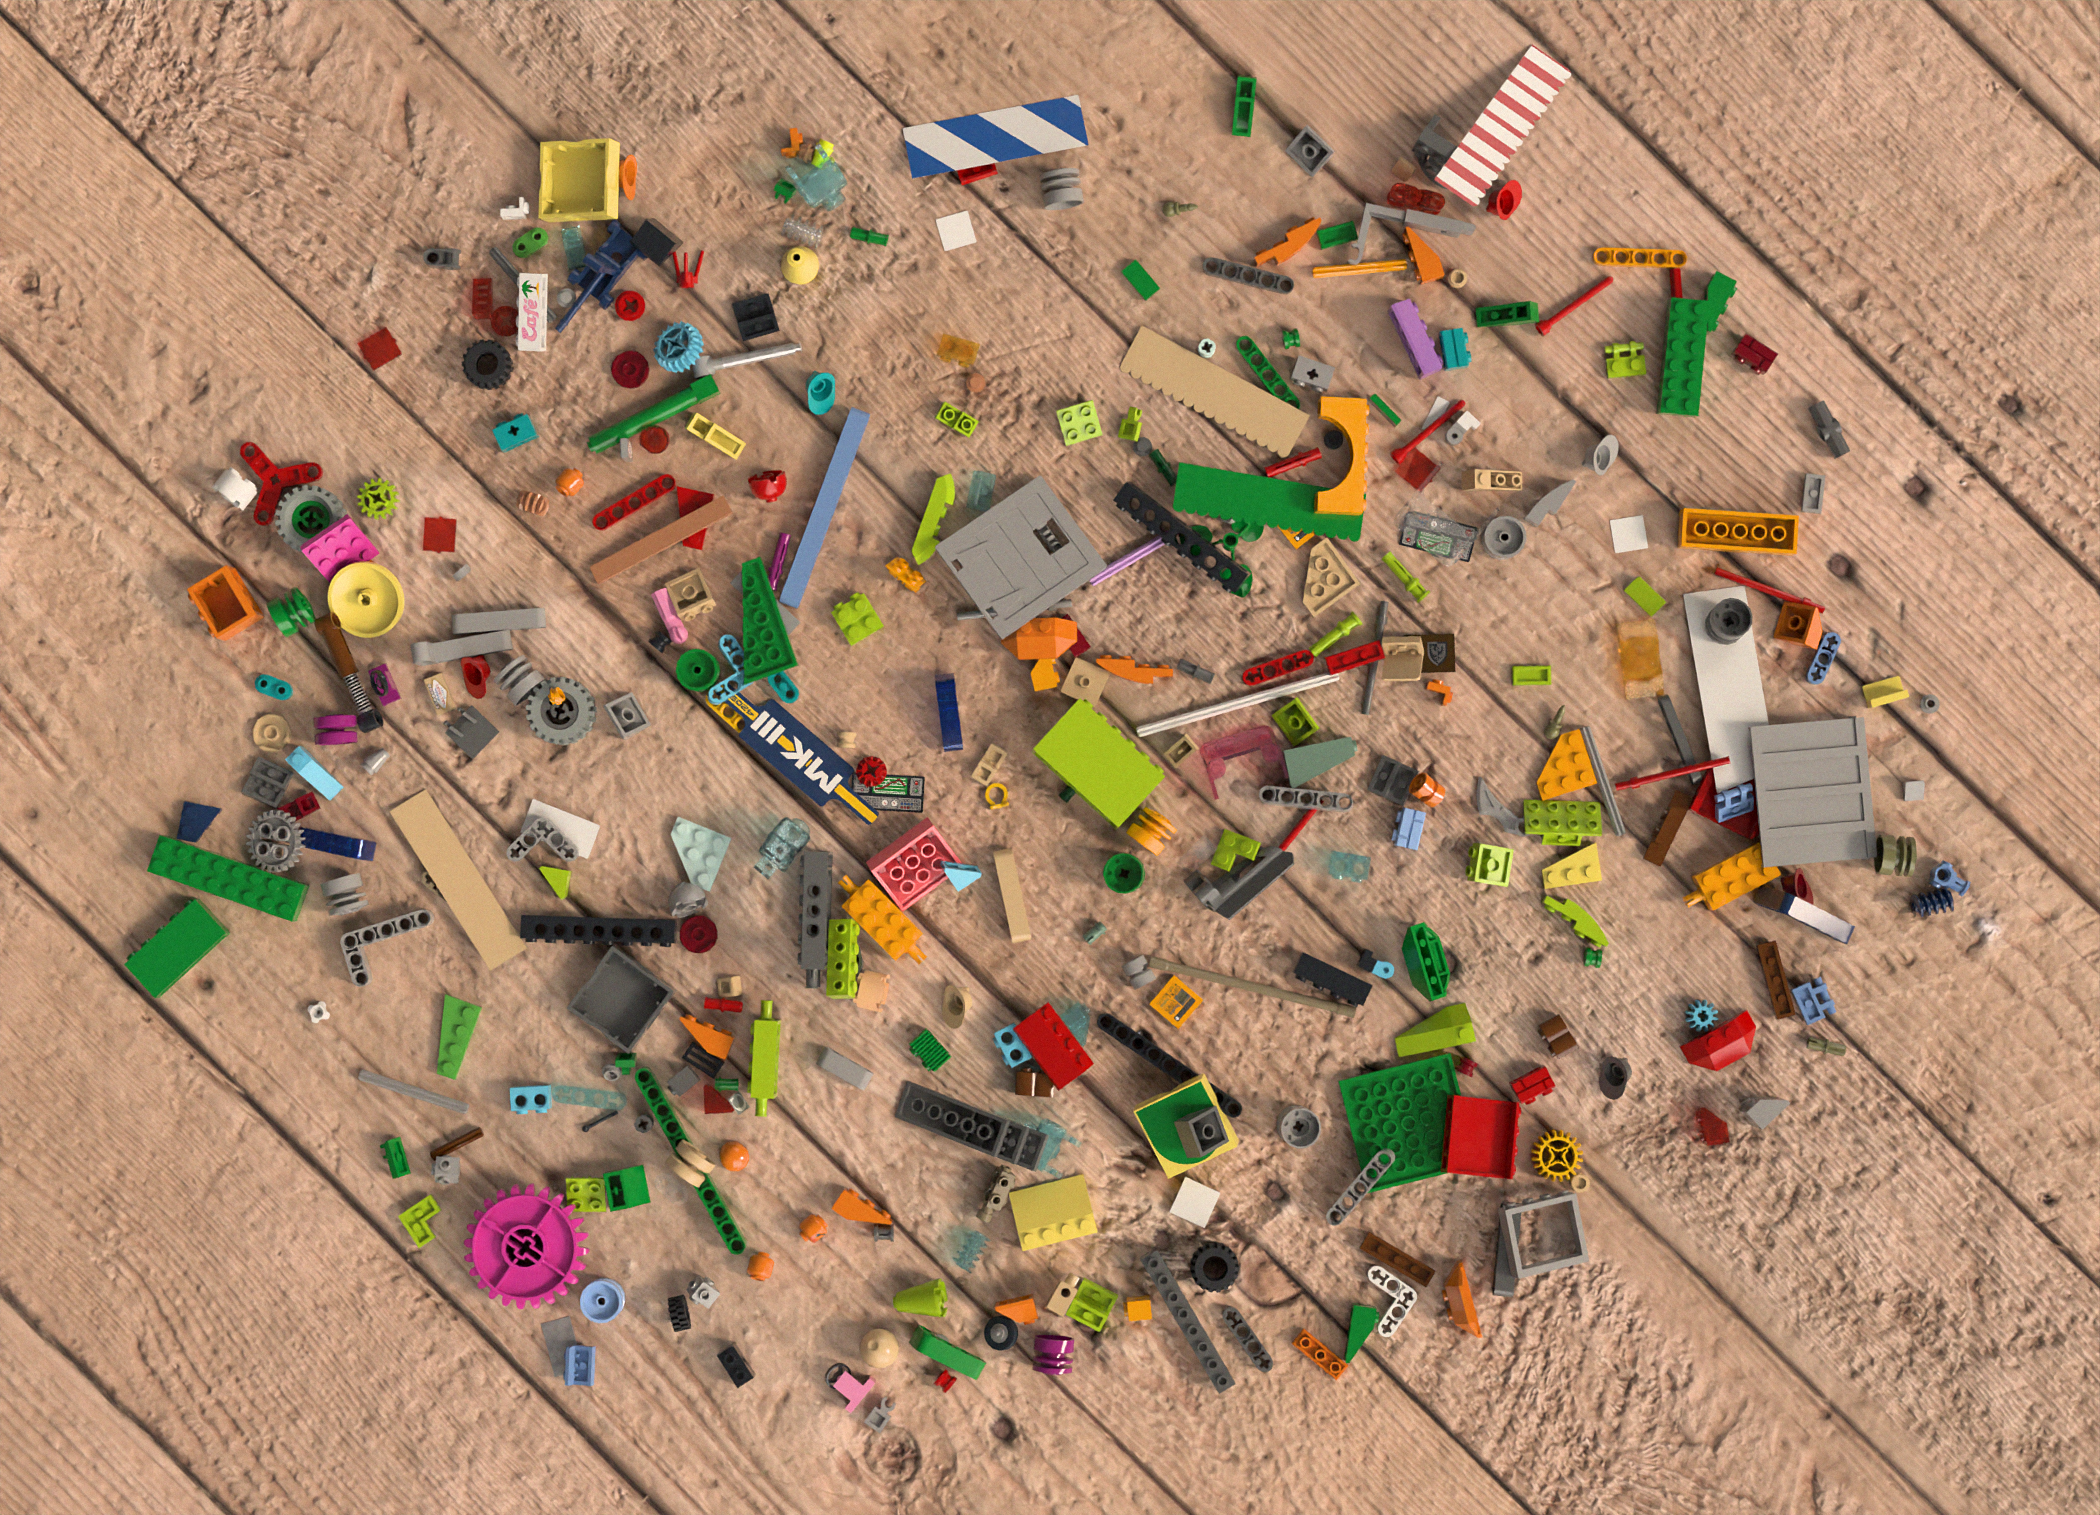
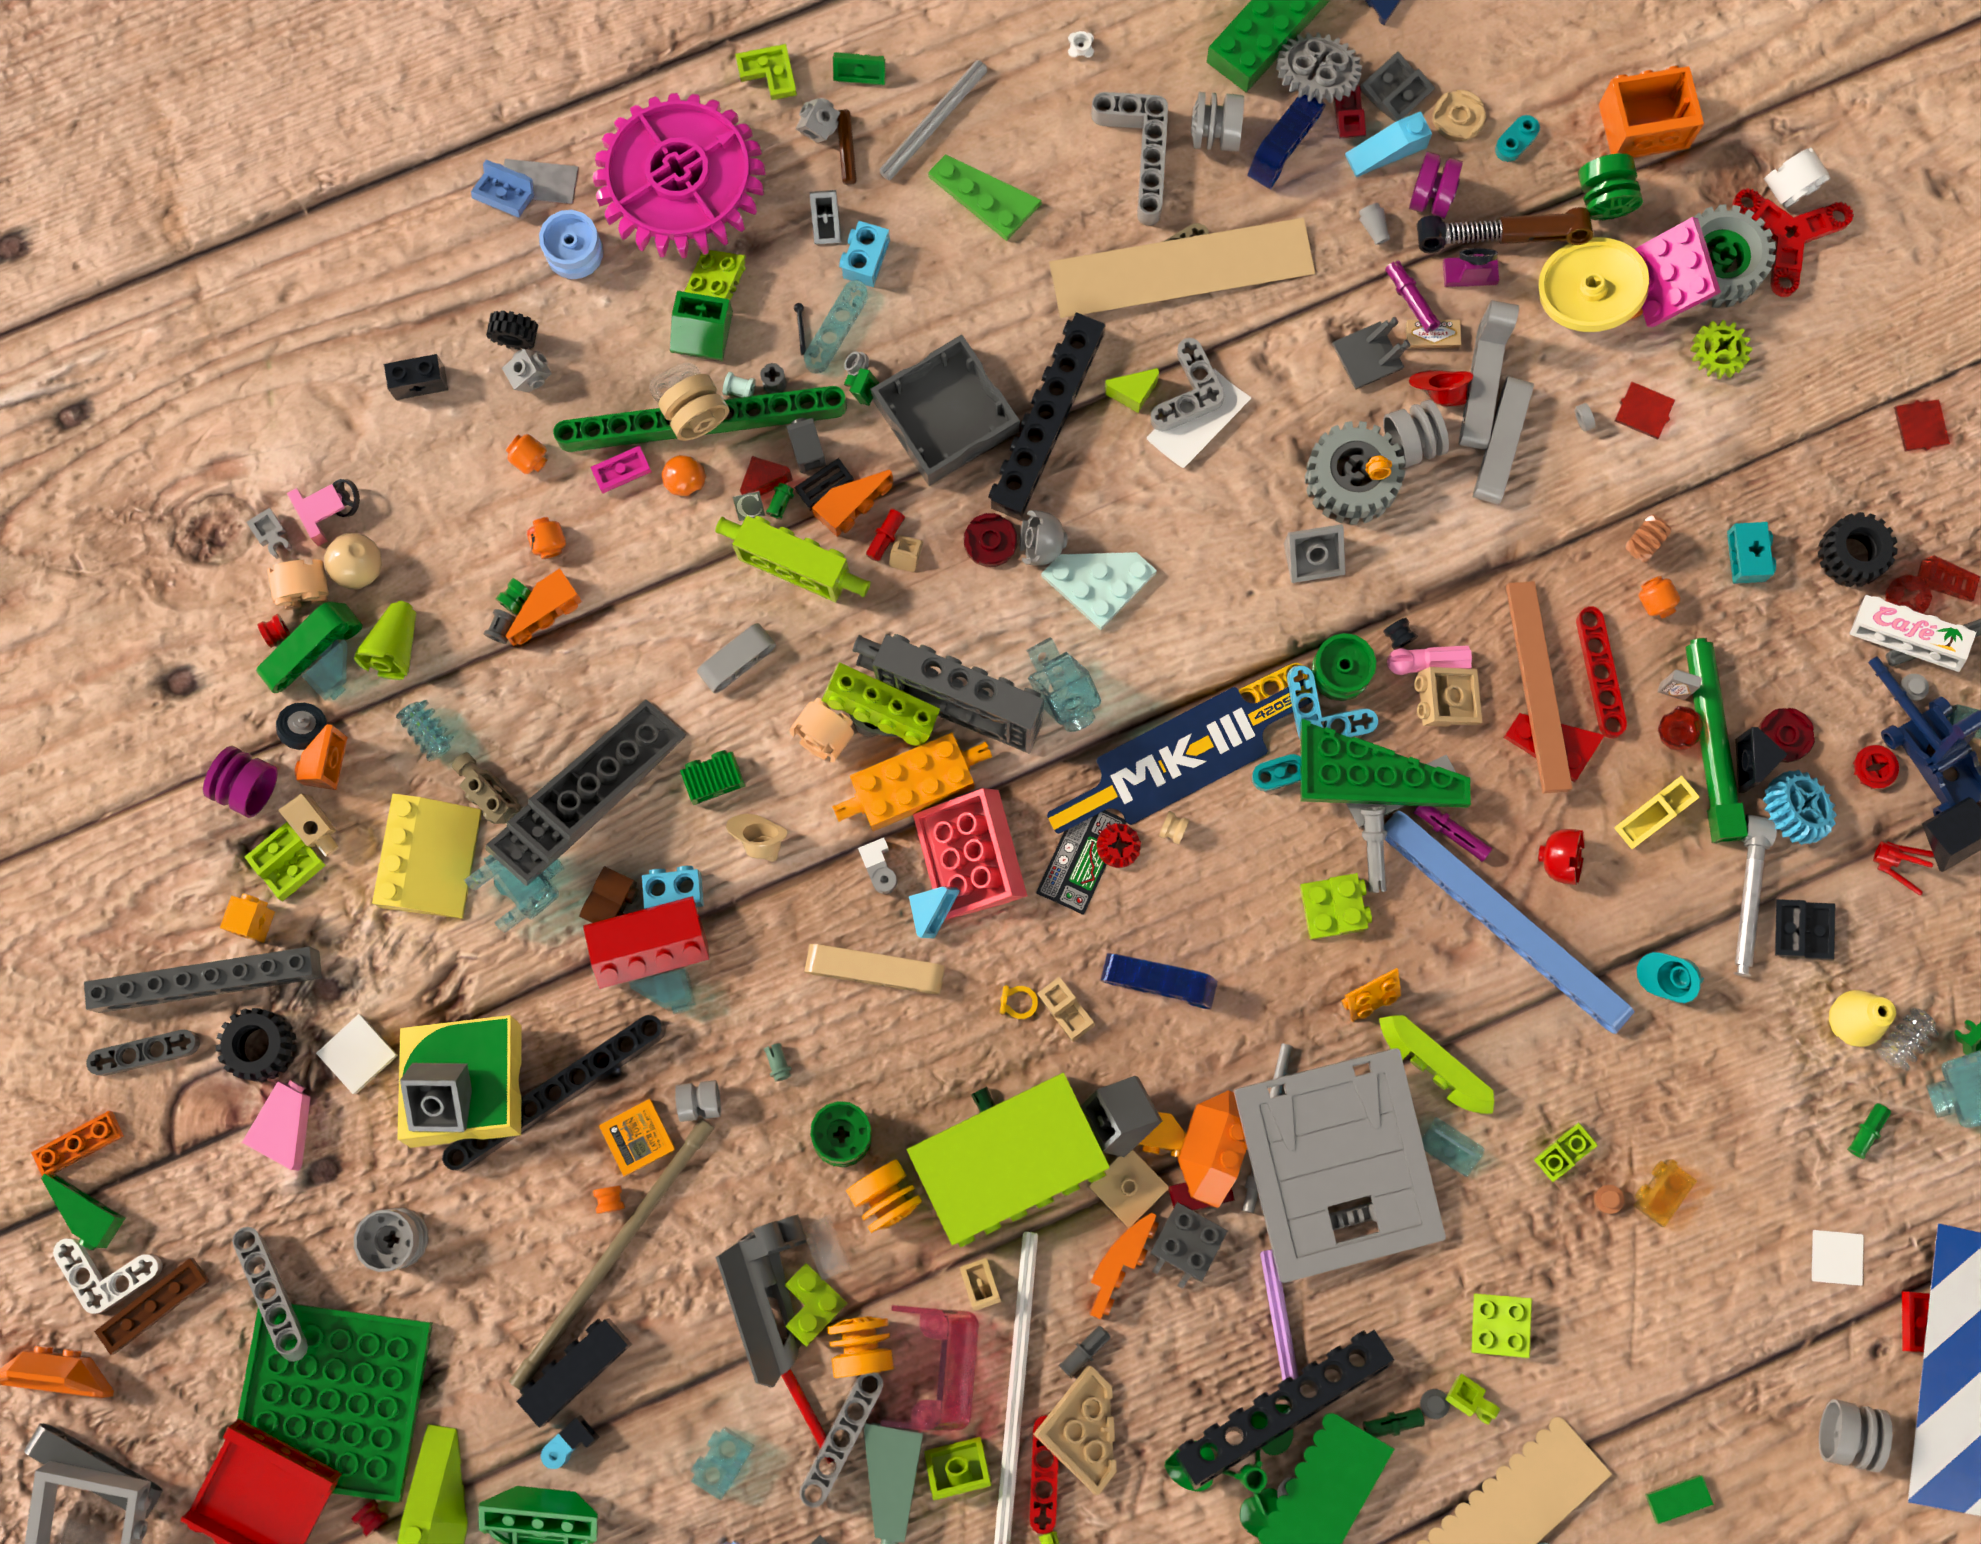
camera: 110 degrees right, 10 degrees down
none -> bright pink slope [242,1080,310,1171]
none -> light nougat brick [267,559,329,610]
none -> clear light blue slope [302,639,348,701]
none -> green wheel [495,578,531,616]
none -> dark pink plate [590,445,652,494]
none -> orange wheel [593,1185,625,1214]
none -> light aqua bush [722,372,756,397]
none -> slope [809,190,841,244]
none -> light orange wheel [827,1316,894,1378]
none -> leg [858,838,897,894]
none -> tan plate [1034,1366,1117,1495]
none -> dark grey slope [1080,1076,1162,1157]
none -> dark grey plate [1150,1202,1228,1289]
none -> light grey pin [1360,806,1387,893]
none -> magenta pin [1385,260,1440,333]
none -> black slope [1735,727,1788,793]

